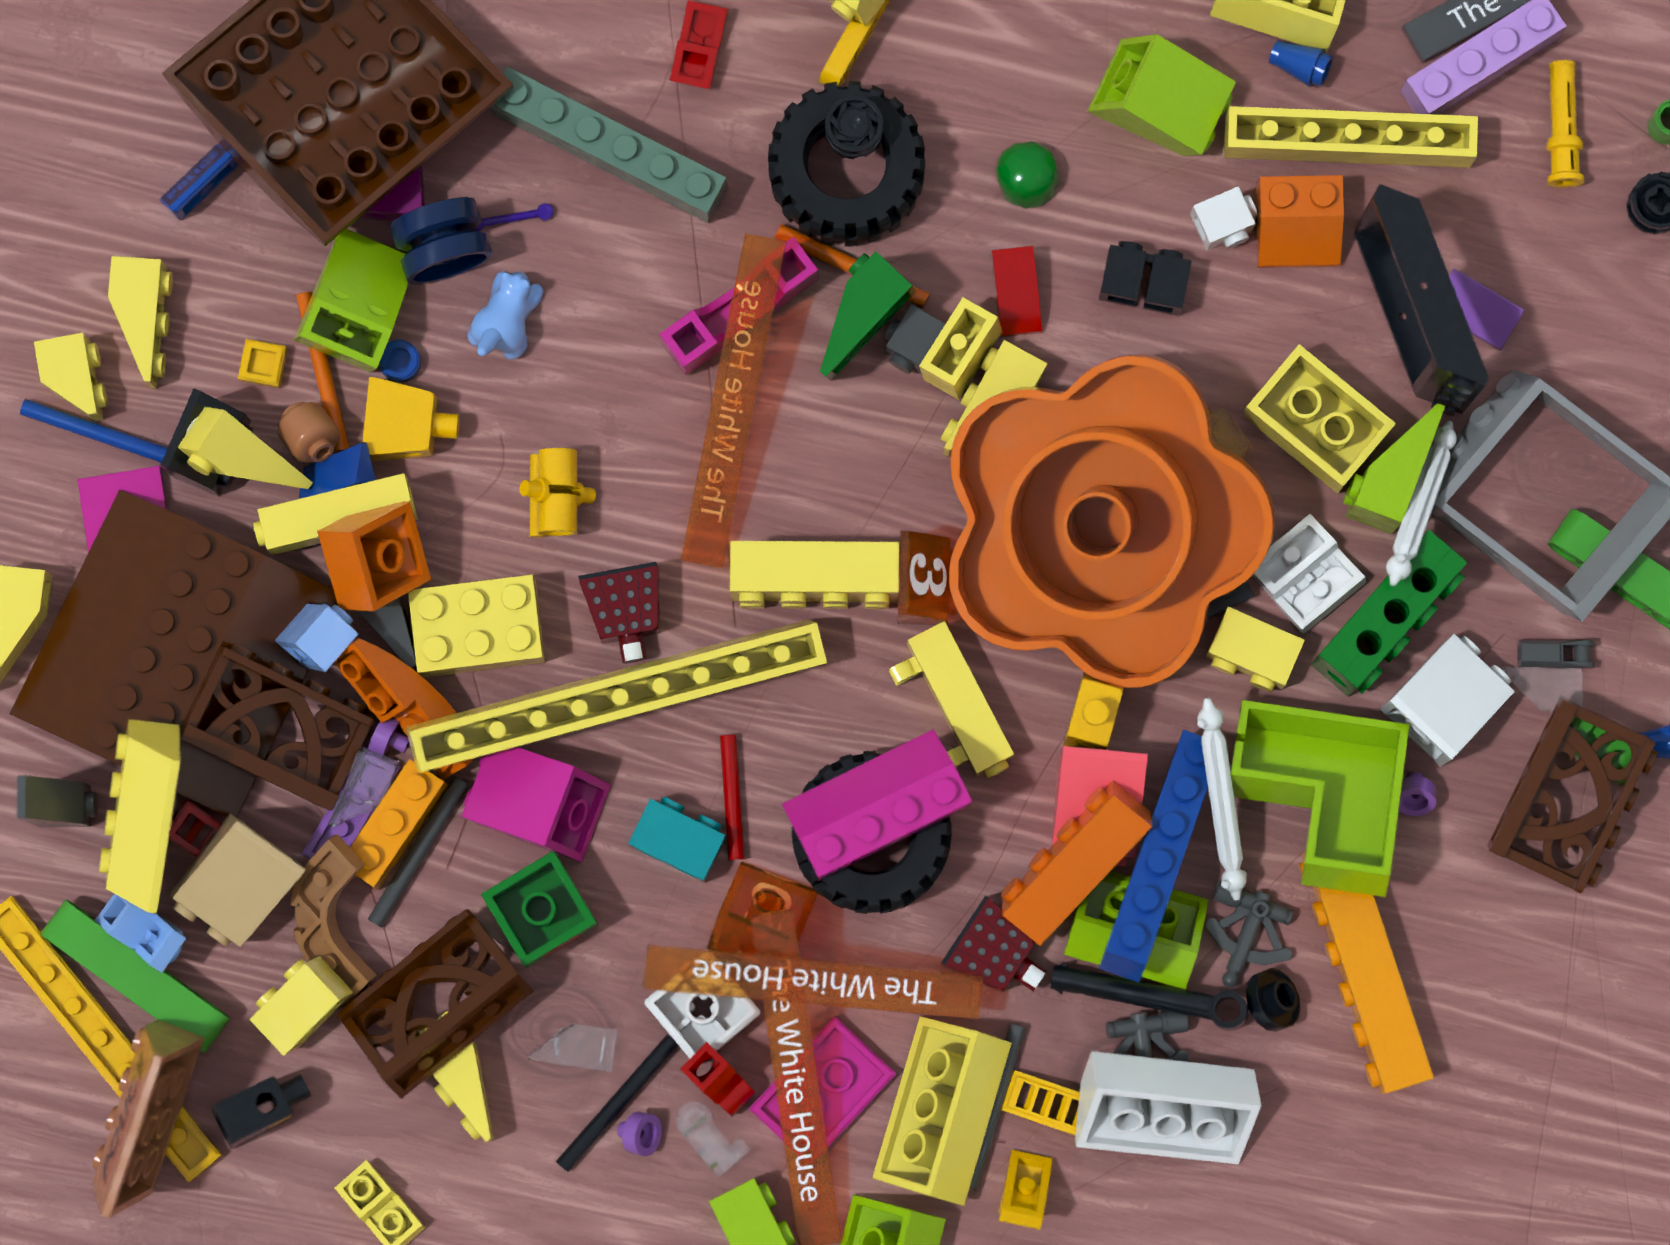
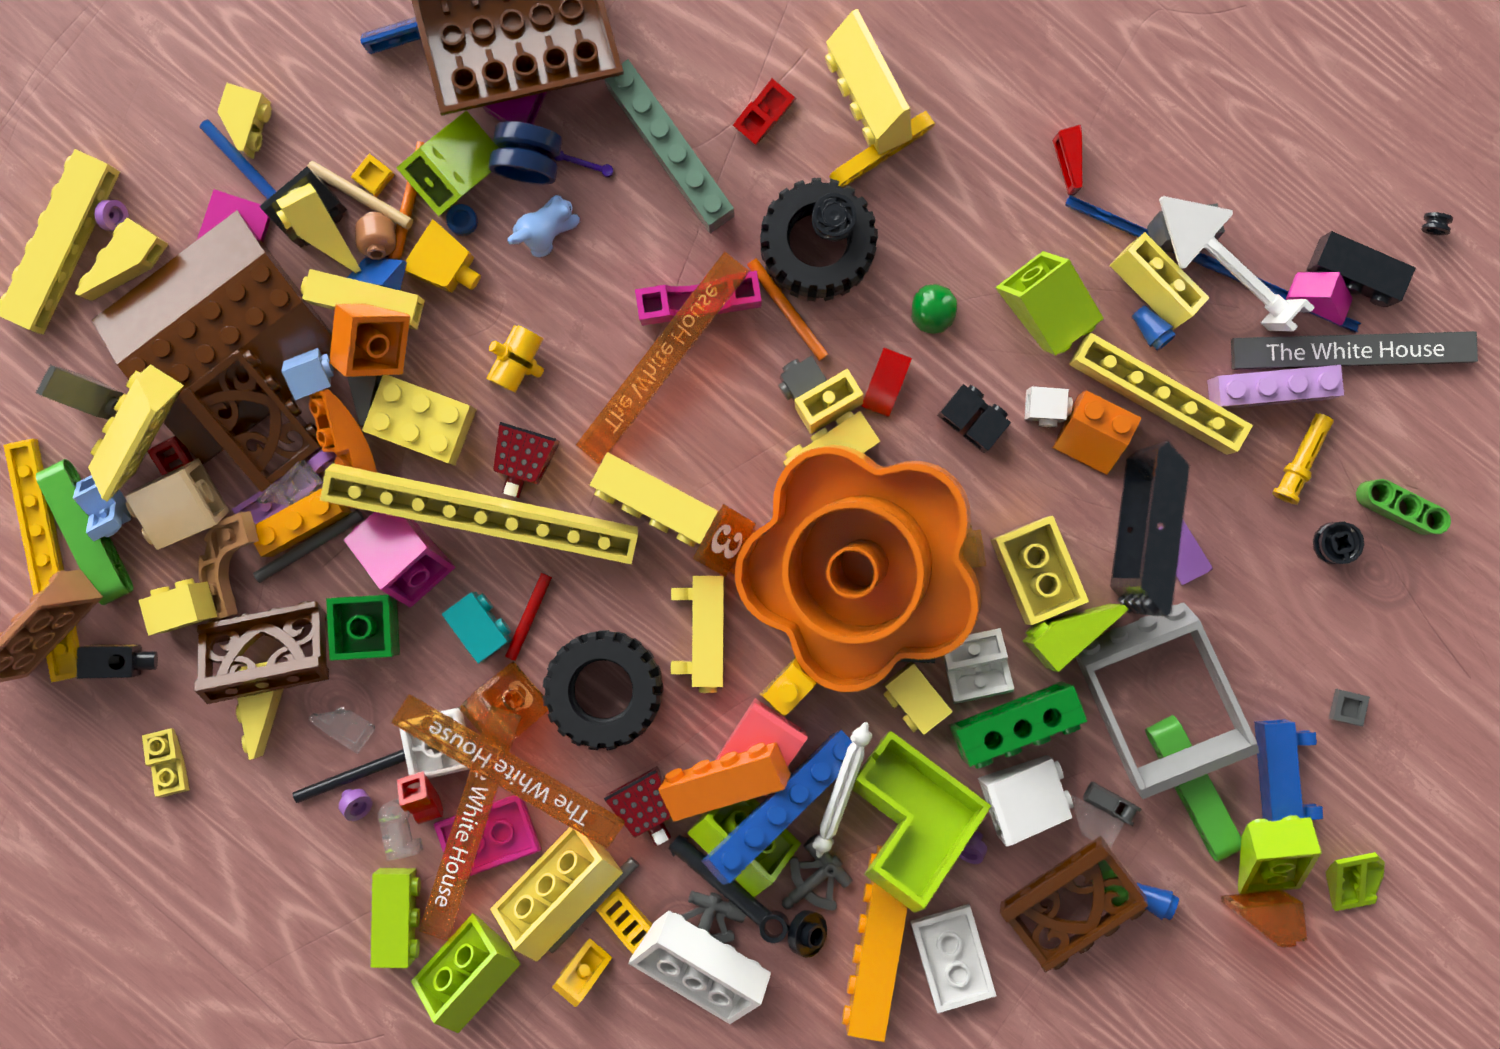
camera: 30 degrees right, 5 degrees up
light yellow slope [108,256,173,389] -> none
dark pink slope [782,729,973,880] -> none
green slope [820,251,916,381] -> none
white wheel [1386,421,1457,586] -> none
none -> tan bar [307,161,413,230]
none -> white plate [910,904,997,1013]

